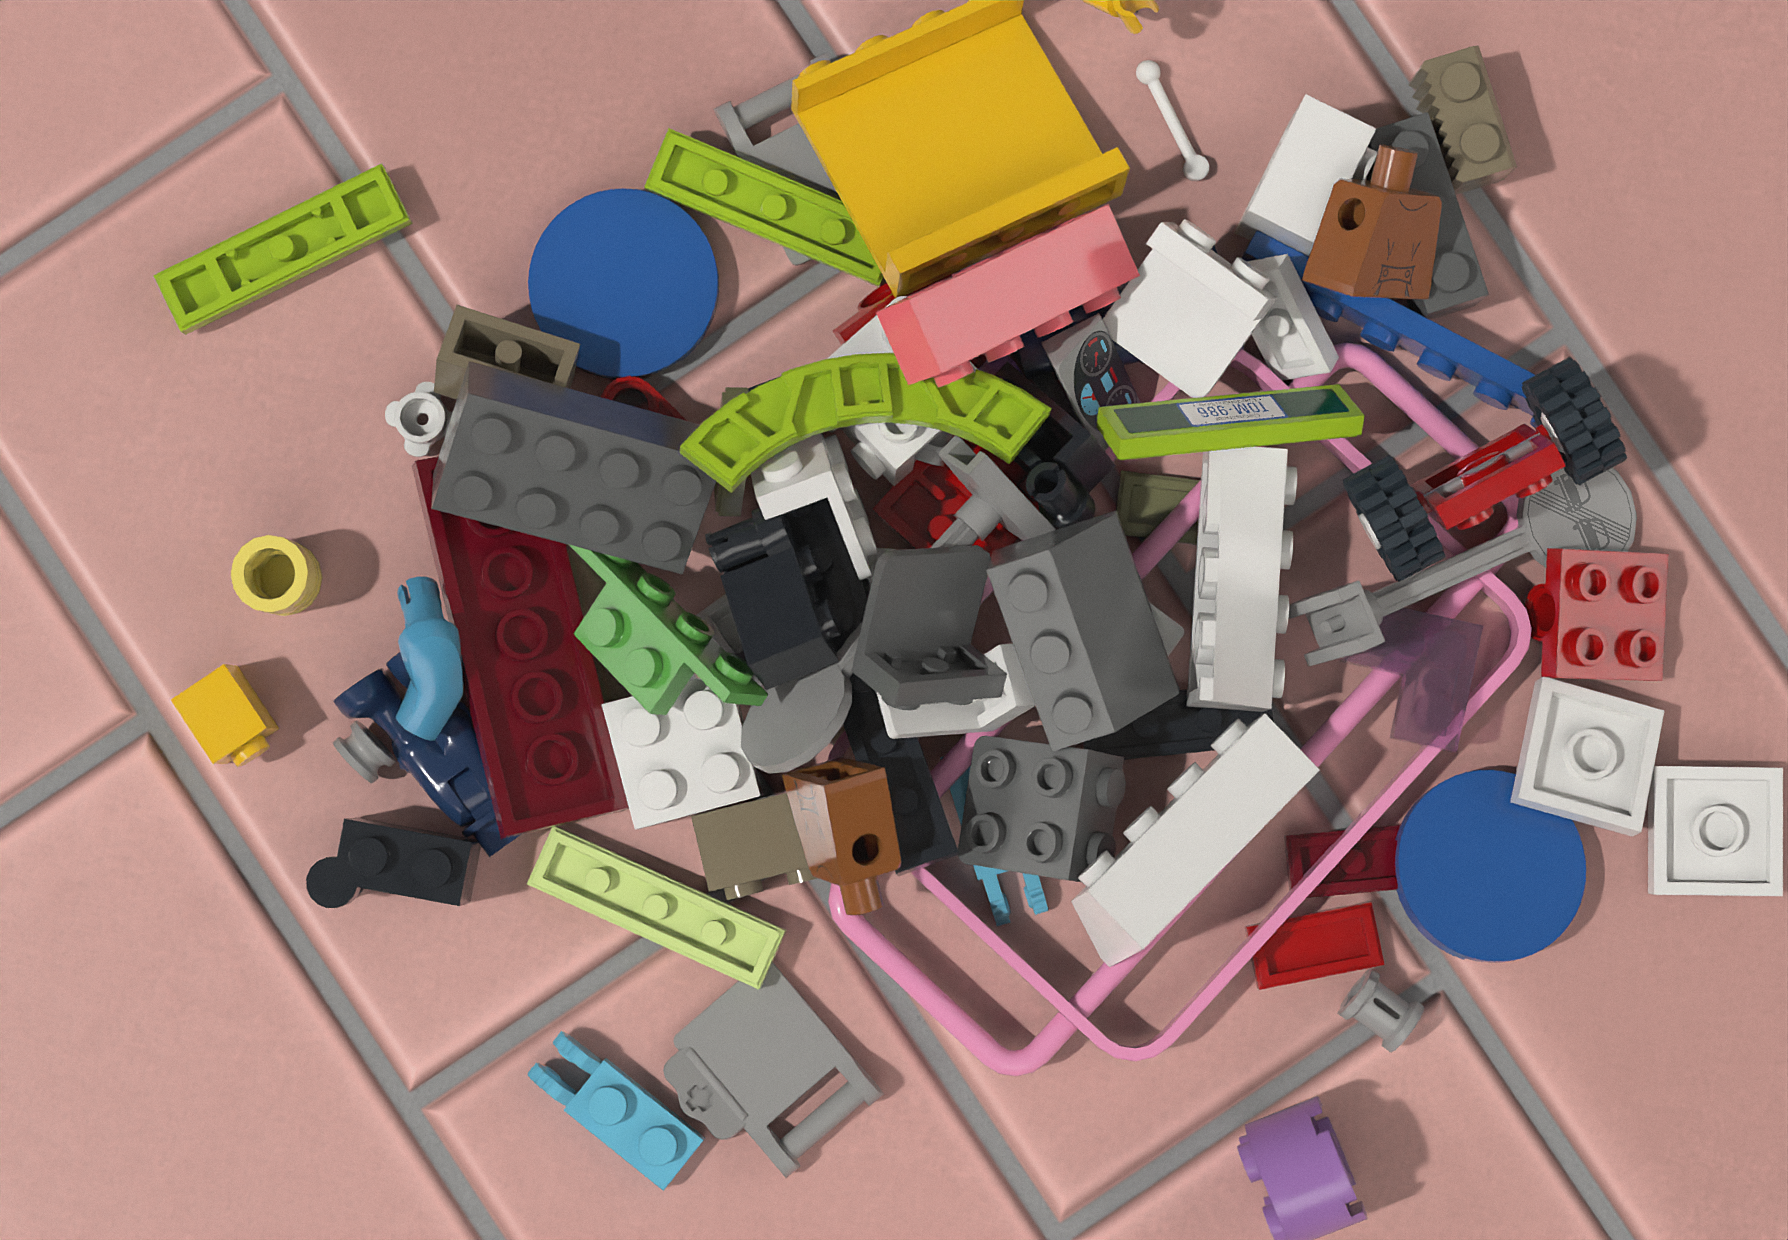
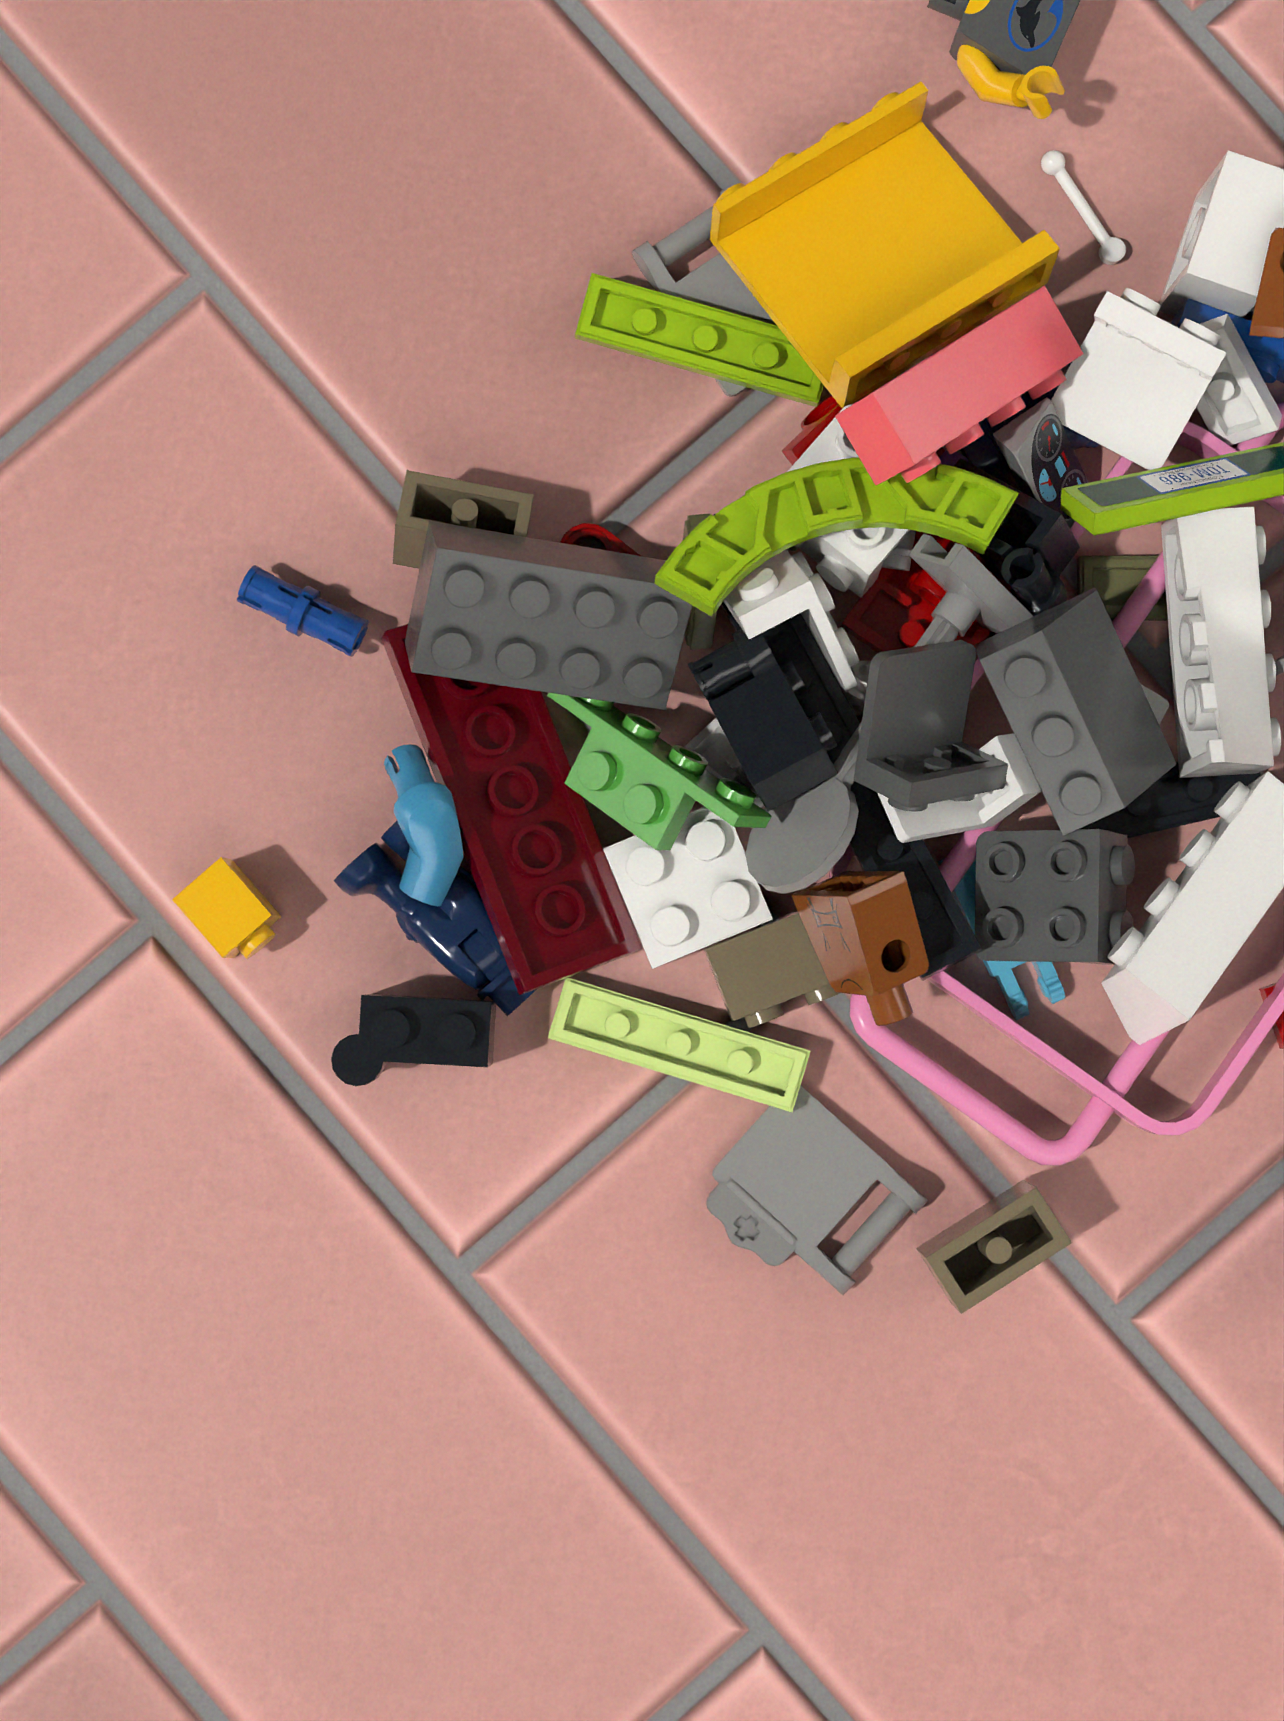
camera: 10 degrees left, 0 degrees up
lime plate [153,163,413,335] -> none
light yellow piece [231,535,323,616] -> none
light grey bush [333,720,396,783] -> none
white plate [385,382,453,457] -> none
medium azure hinge [527,1031,705,1191] -> none
blue tile [528,188,719,379] -> none
none -> blue pin [237,565,369,657]
none -> dark tan brick [916,1180,1072,1314]

